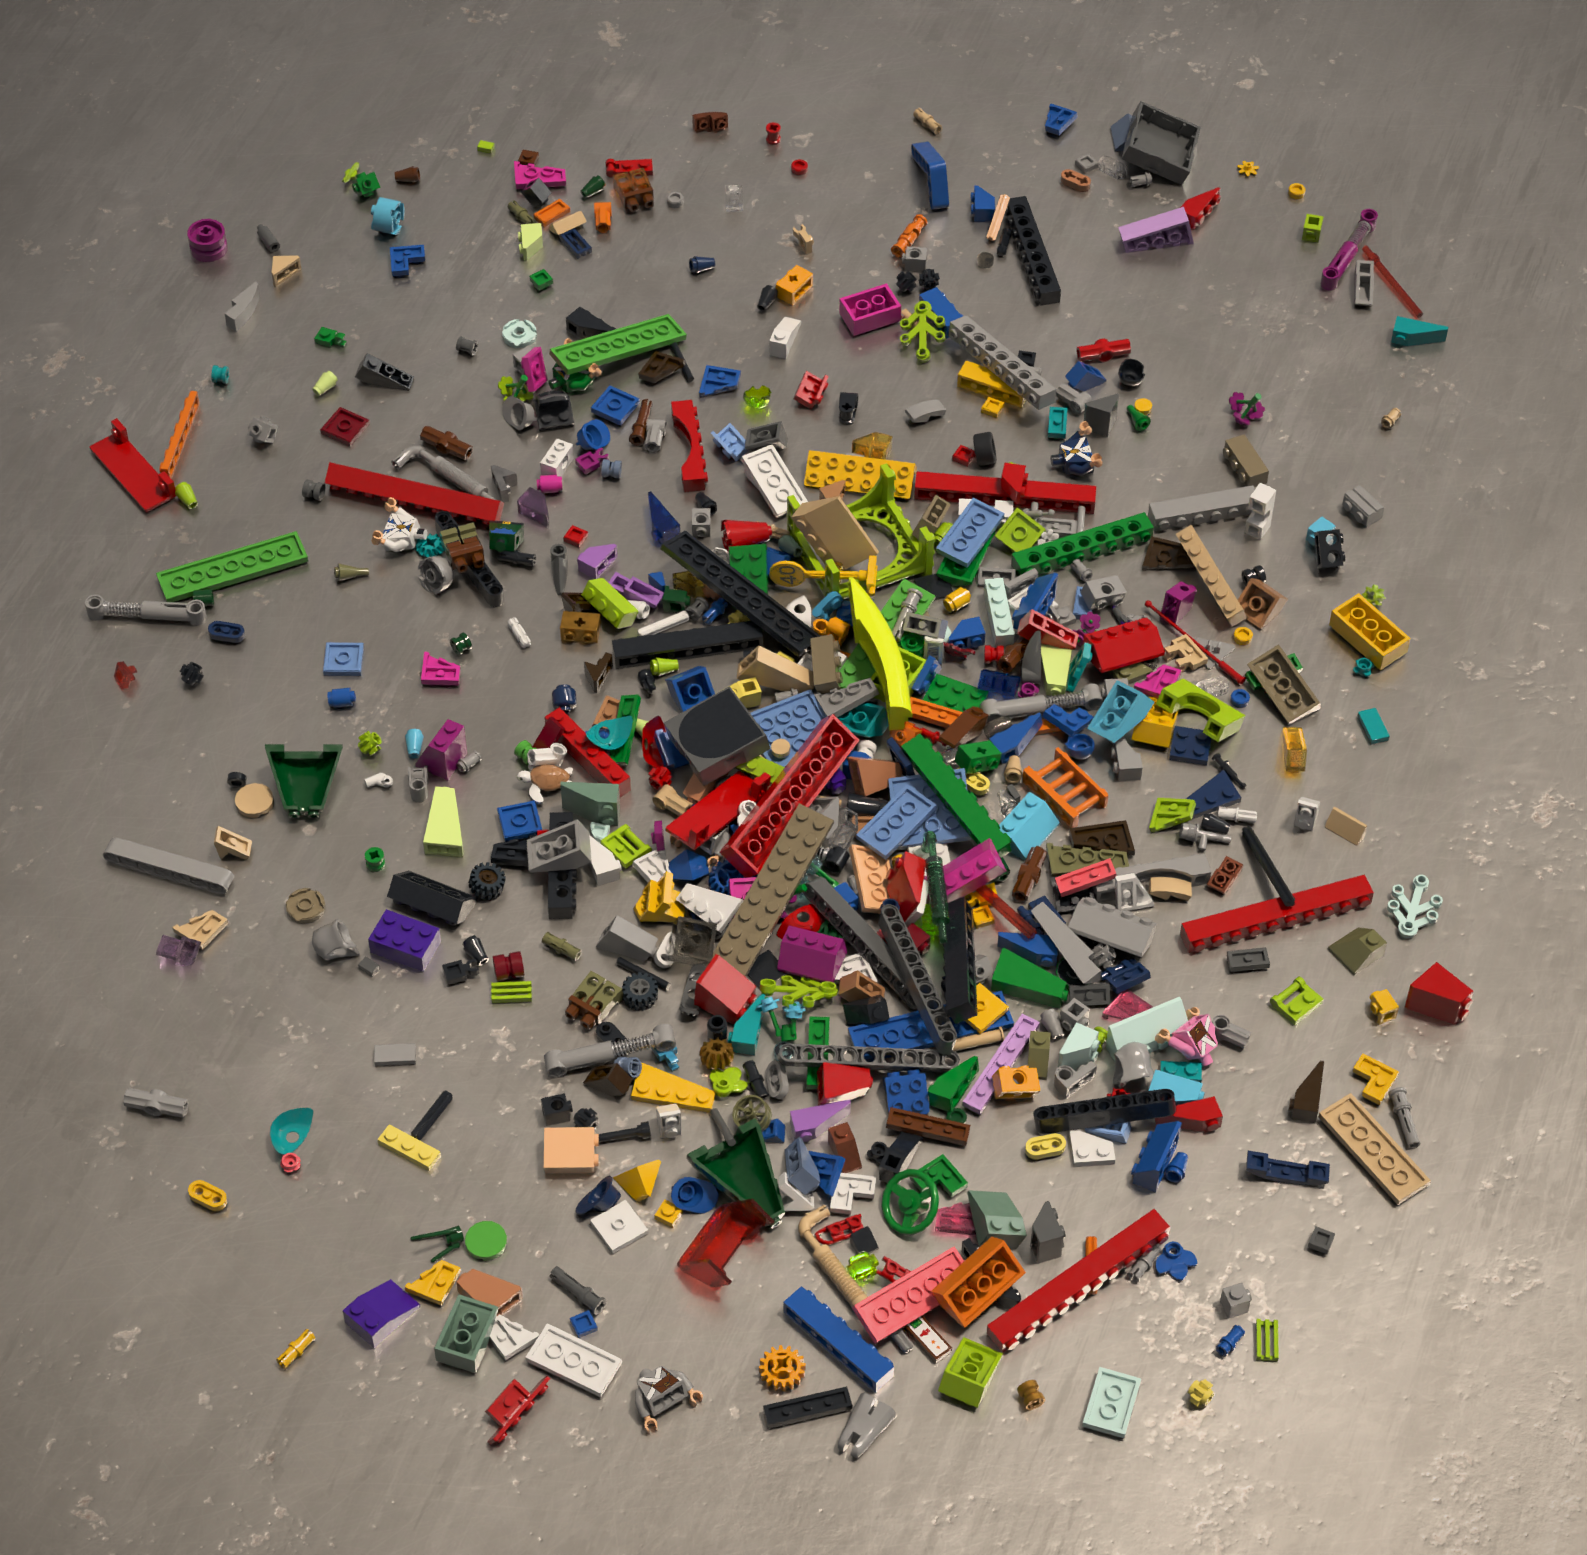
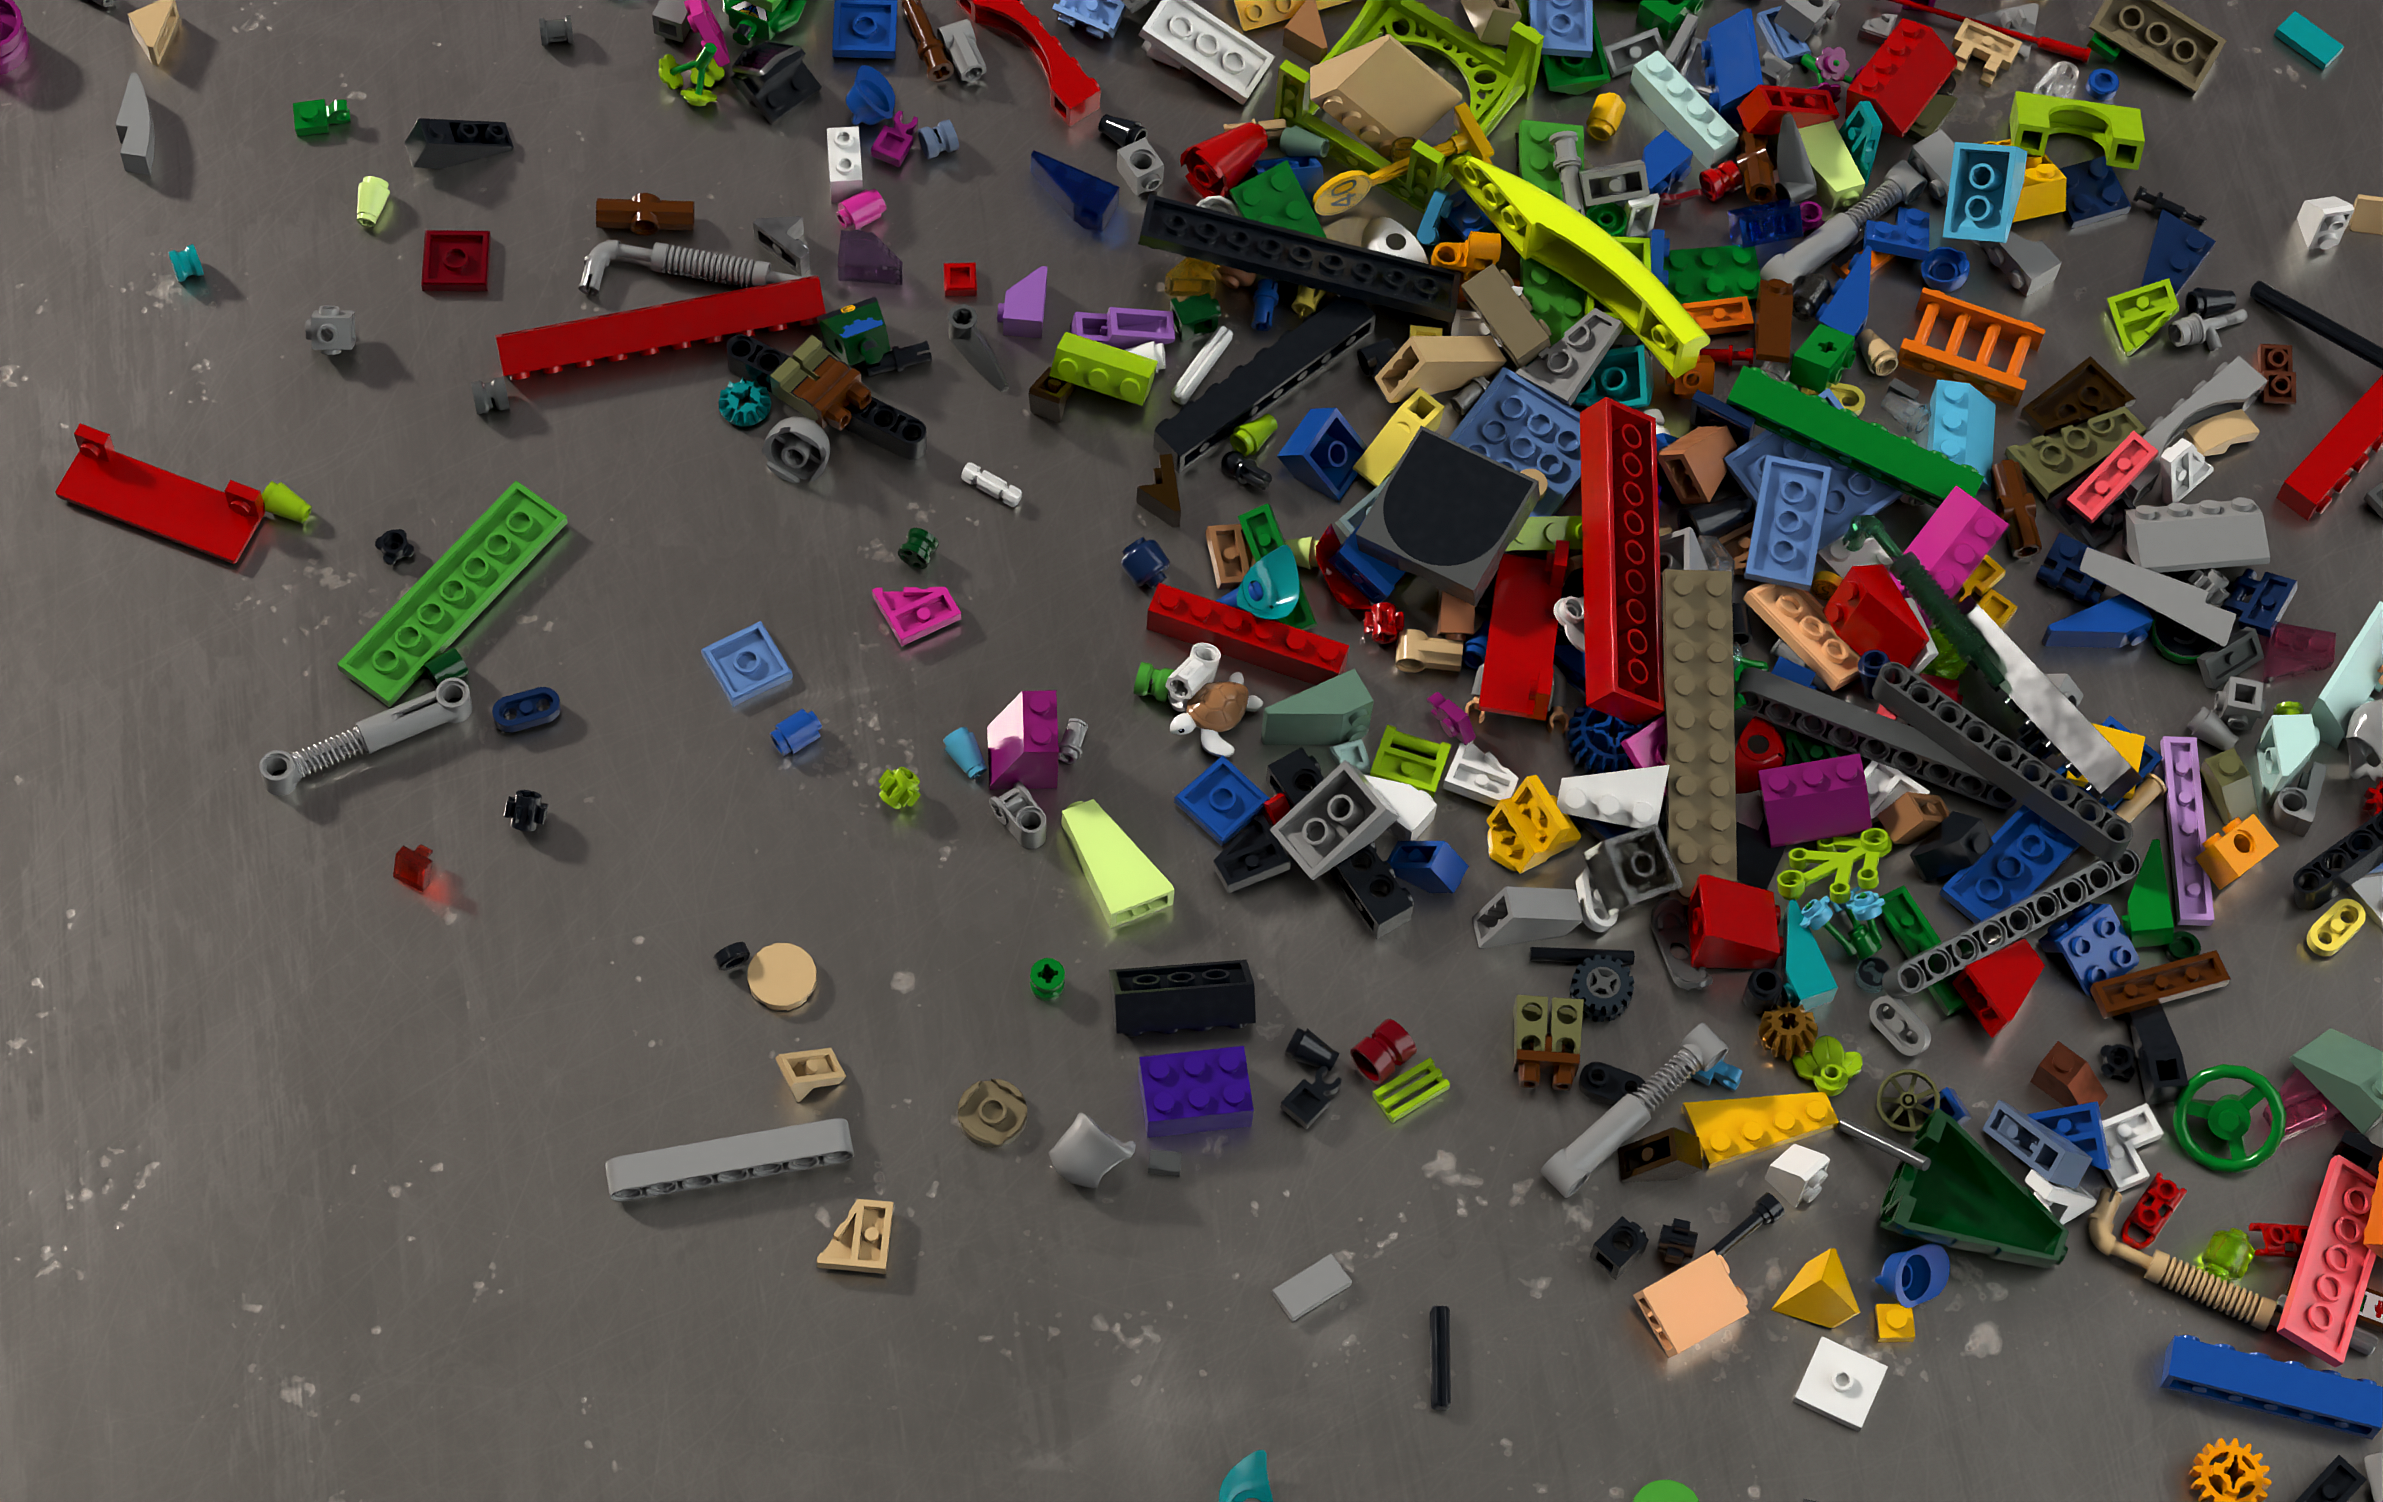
camera: 35 degrees left, 10 degrees up
clear purple brick [156,935,202,966] -> none
orange plate [159,391,200,478] -> none
dark green cone [265,744,343,818] -> none
olive cone [334,563,369,581] -> none
white arm [364,773,393,788] -> none
torso [371,497,428,553] -> none
light yellow plate [377,1124,441,1171] -> none
black wheel [468,862,506,900] -> none
light grey piece [502,396,538,430] -> none
dark red tile [532,717,565,749] -> none
olive pin [542,932,582,961] -> none
pearl gold brick [560,611,601,643] -> none
dark blue piece [576,1175,621,1214] -> none
sand blue wheel [614,1057,642,1078] -> none
blue slope [648,572,666,592] -> none
blue slope [668,849,709,881] -> none
clear red windscreen [677,1199,775,1287] -> none
dark grey bush [685,597,709,621] -> none
black pin [742,1060,769,1100] -> none
medium lavender slope [790,1099,851,1142] -> none
black slope [850,1226,879,1258] -> none
green plate [910,1154,968,1198] -> none
black piece [914,573,953,601] -> none
clear red axle [975,884,1037,939] -> none
green slope [991,948,1069,1009] -> none
dark grey piece [1112,606,1128,625] -> none
dark pink wing [1134,664,1181,698] -> none
white axle [1218,806,1257,823] -> none
clear yellow slope [1283,727,1307,773] -> none
none -> black plate [375,529,414,565]
none -> blue slope [1387,841,1469,893]

